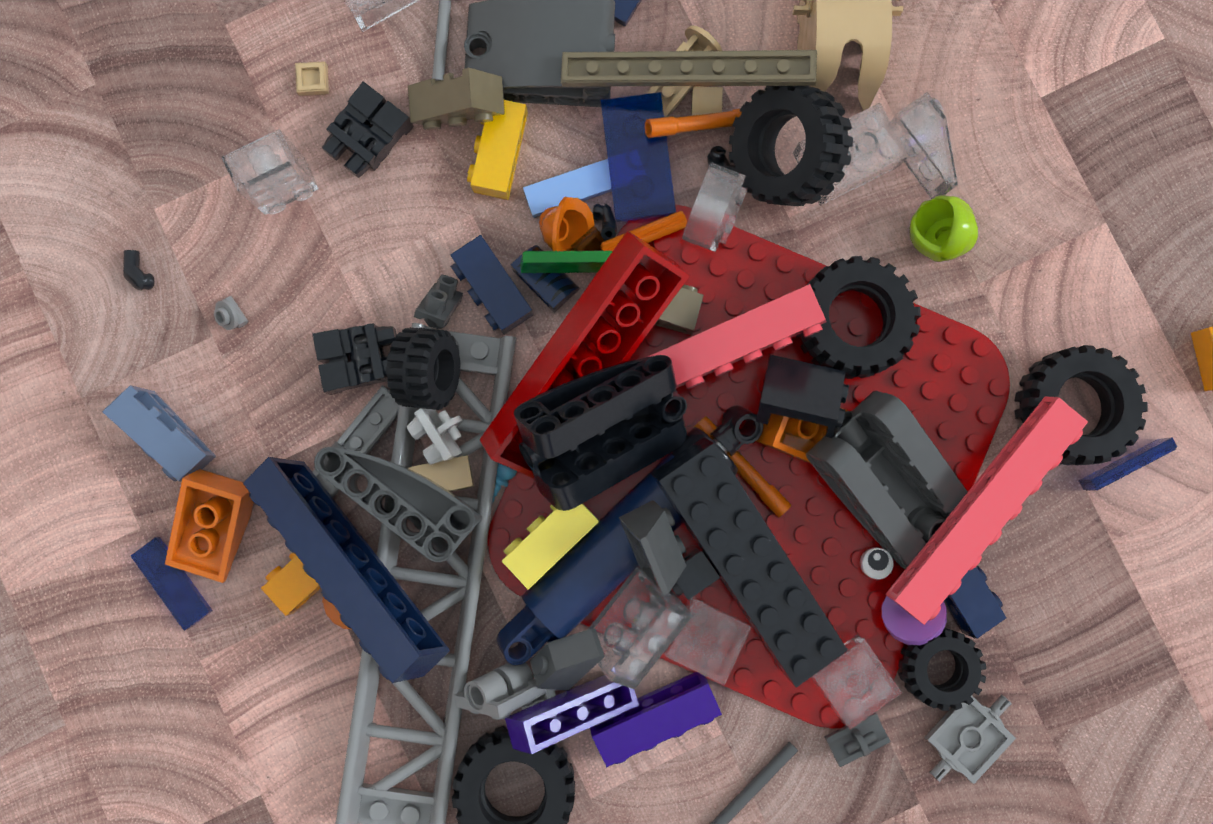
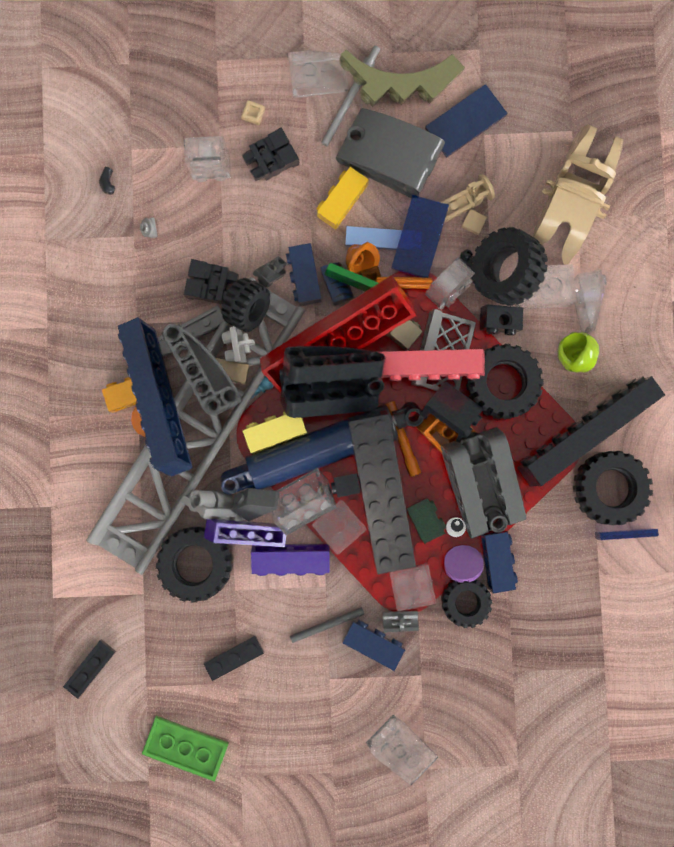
camera: 30 degrees right, 0 degrees up
sand blue wedge [102,385,216,481] -> none
clear blue tile [131,537,213,631] -> none
orange slope [165,469,254,583] -> none
dark tan wedge [408,67,505,130] -> none
dark tan tile [561,50,817,87] -> none
black arm [593,204,617,241] -> none
dark grey slope [619,500,687,596] -> none
orange piece [645,108,742,138] -> none
coral brick [885,396,1088,625] -> none
light grey plate [924,695,1016,784] -> none
none -> dark blue brick [342,619,405,671]
none -> clear green brick [406,498,446,544]
none -> light grey fence [411,309,476,391]
none -> black brick [480,304,524,336]
none -> black brick [517,376,665,487]

